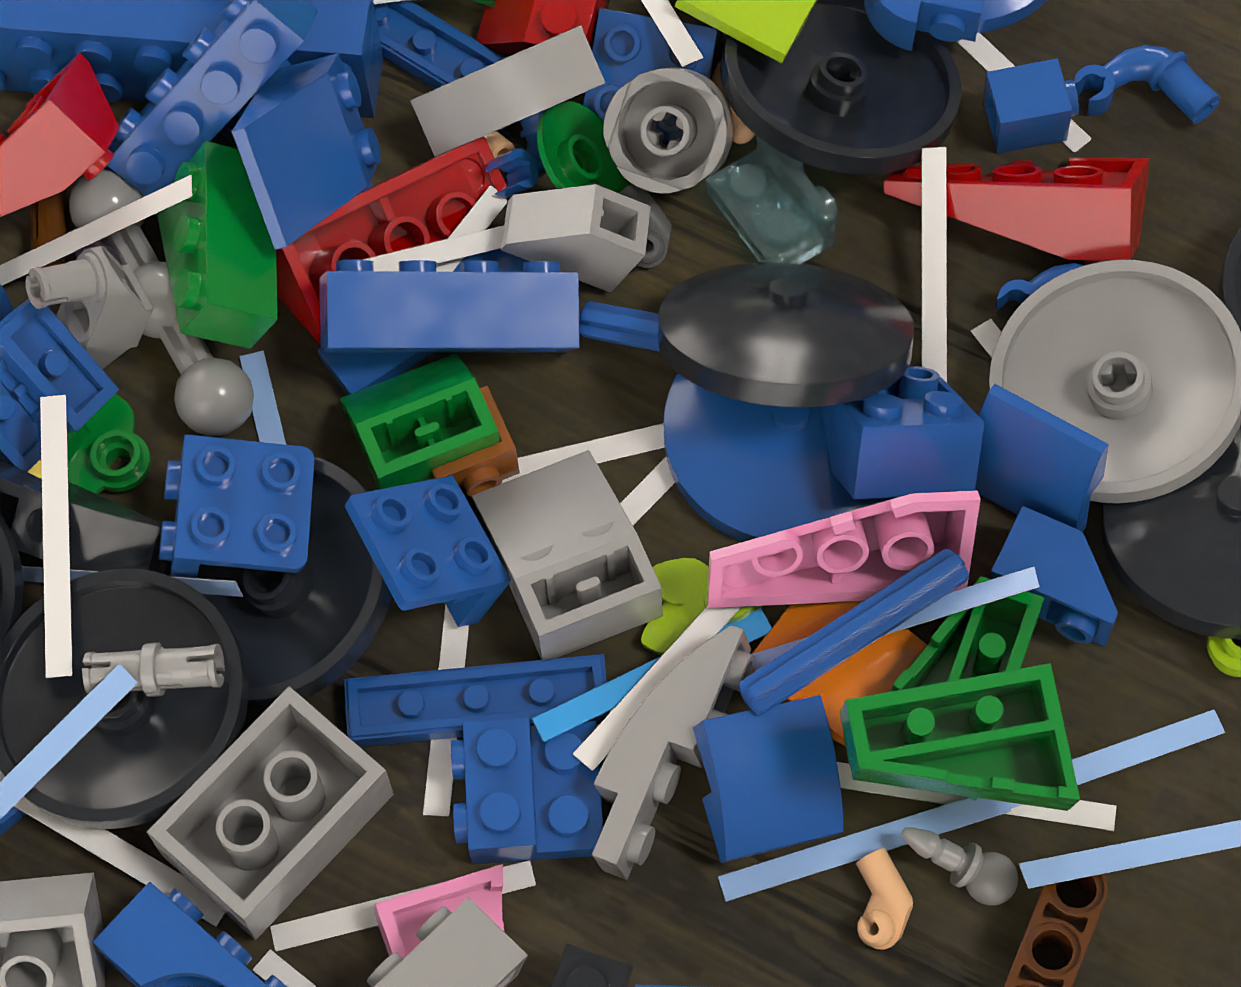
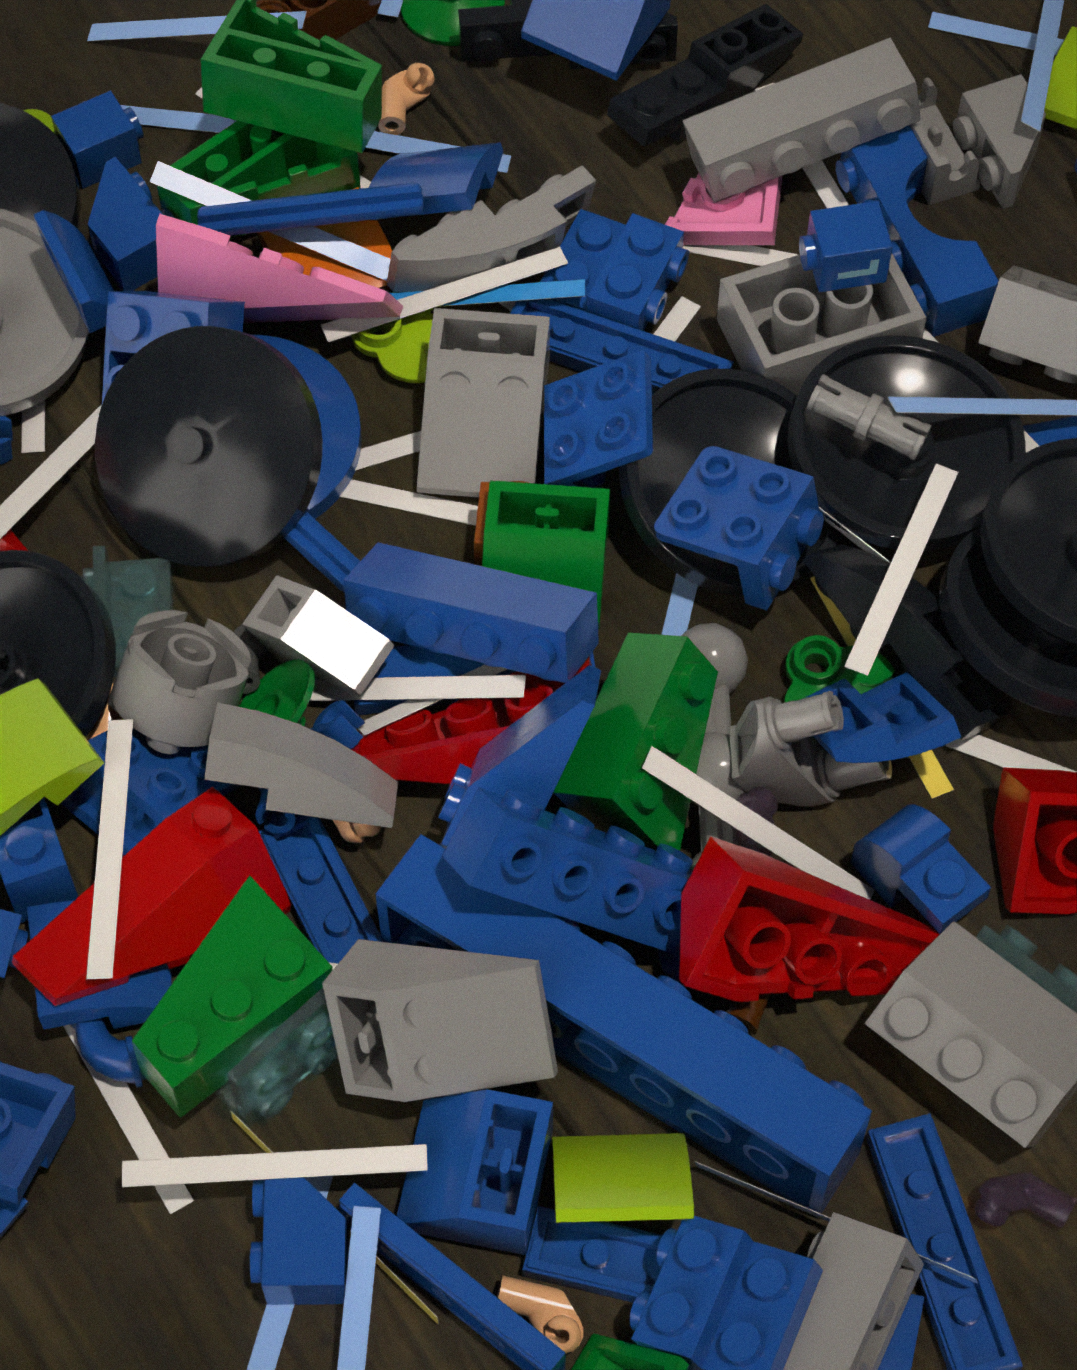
camera: 155 degrees left, 5 degrees down
none -> blue brick [51,90,144,189]
none -> blue brick [799,201,893,293]

